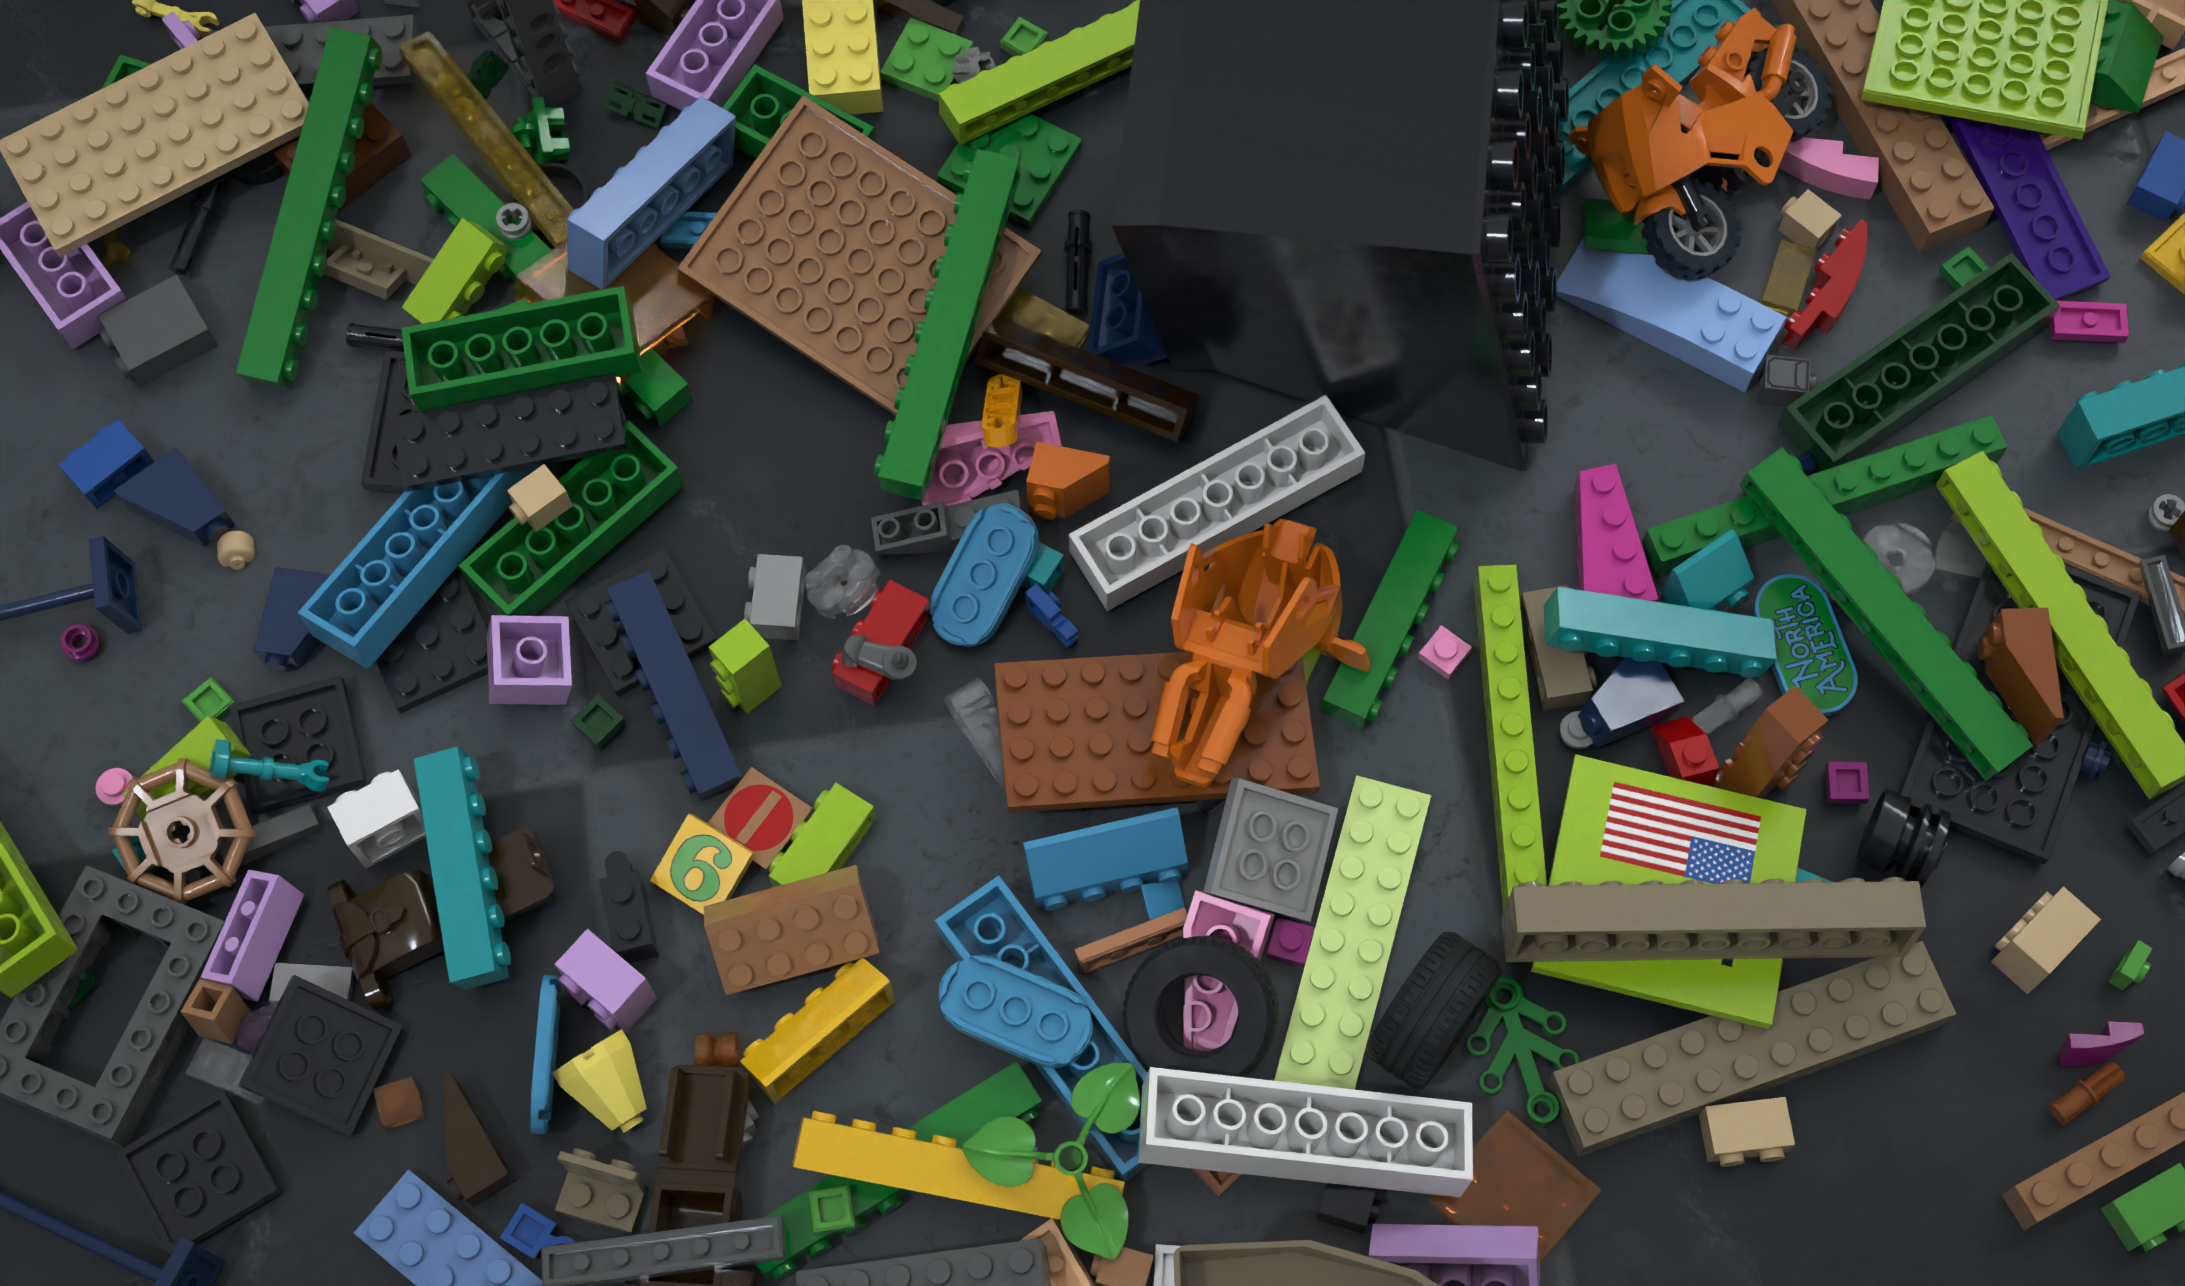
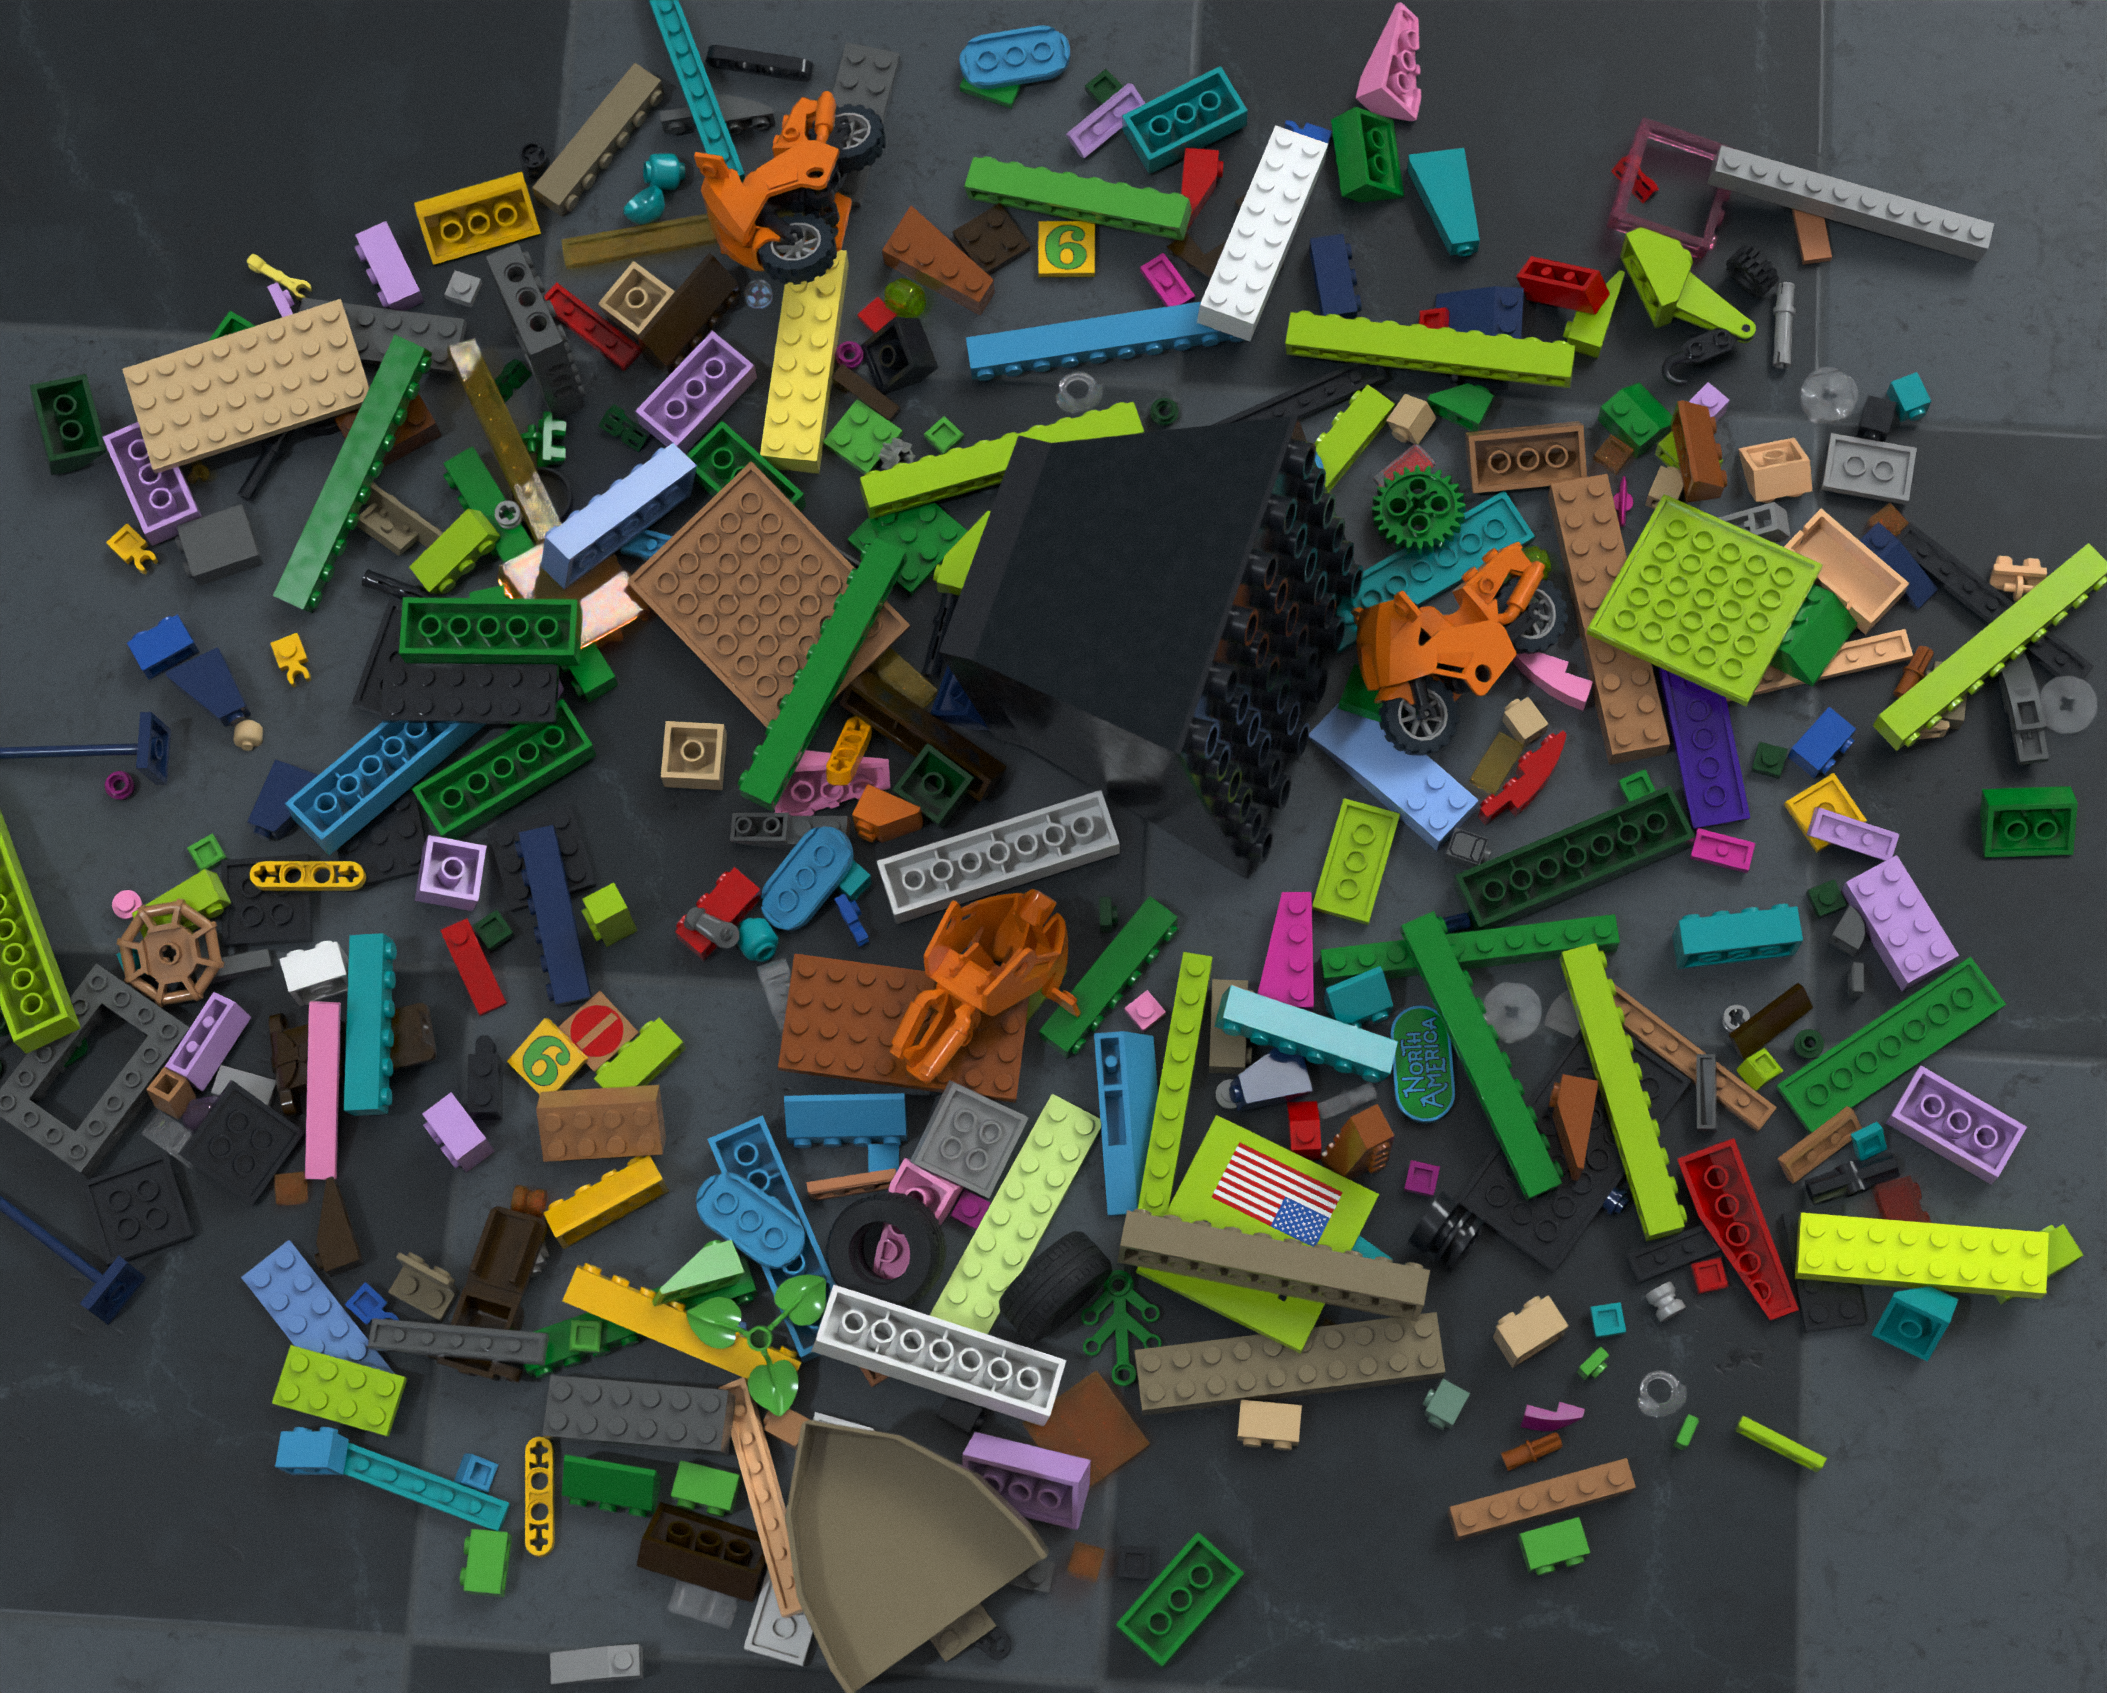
camera: 15 degrees right, 5 degrees up
teal piece [210,739,329,792] -> none
tan brick [507,464,573,532] -> none
dark azure tile [530,975,561,1135] -> none
light yellow cone [552,1029,647,1133] -> none
light grey brick [744,554,806,640] -> none
clear plate [803,545,880,618] -> none
none -> yellow plate [106,523,158,574]
none -> yellow beam [250,861,366,891]
none -> yellow plate [270,633,311,688]
none -> bright pink tile [305,1001,341,1180]
none -> red slope [440,918,507,1016]
none -> slope [652,1240,744,1306]
none -> tan brick [661,721,727,790]
none -> teal head [736,918,779,962]
none -> dark green slope [892,743,974,829]
none -> lime slope [933,511,991,596]
none -> dark azure wedge [1094,1031,1158,1216]
none -> dark green plate [1099,897,1118,933]
none -> lime plate [1312,798,1400,925]
none -> sand green brick [1422,1379,1470,1430]
none -> teal plate [1590,1302,1626,1339]
none -> dark green plate [1751,741,1788,779]

